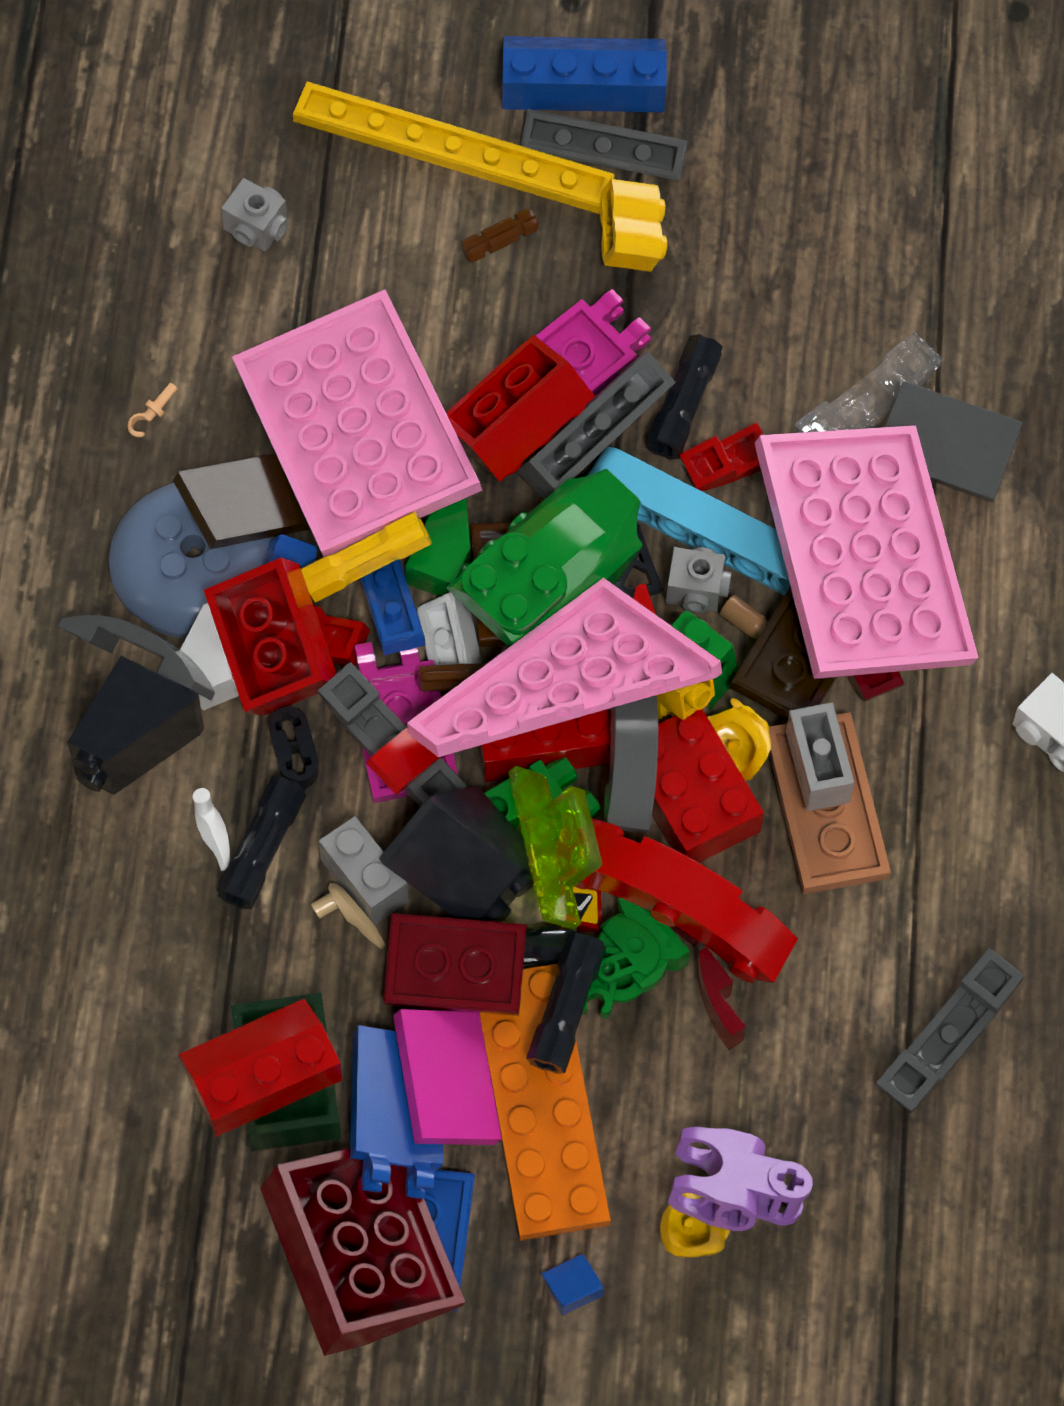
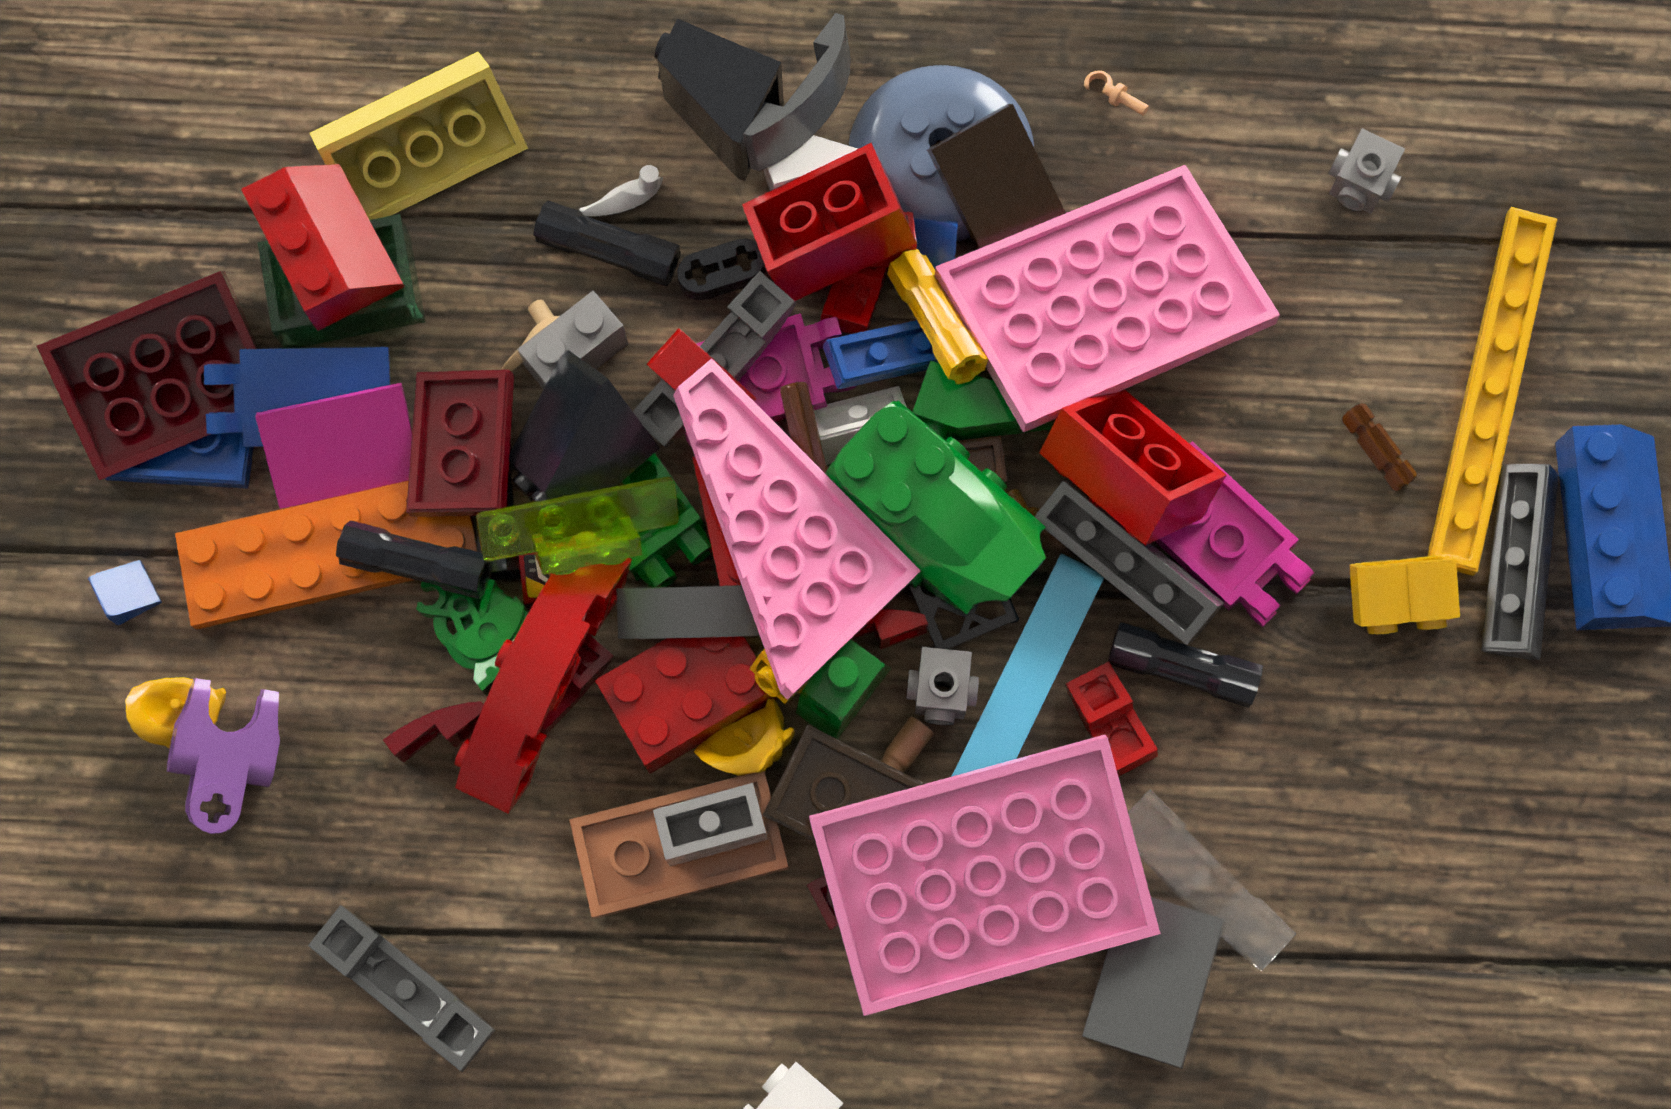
camera: 90 degrees right, 10 degrees up
none -> light yellow slope [310,52,528,225]

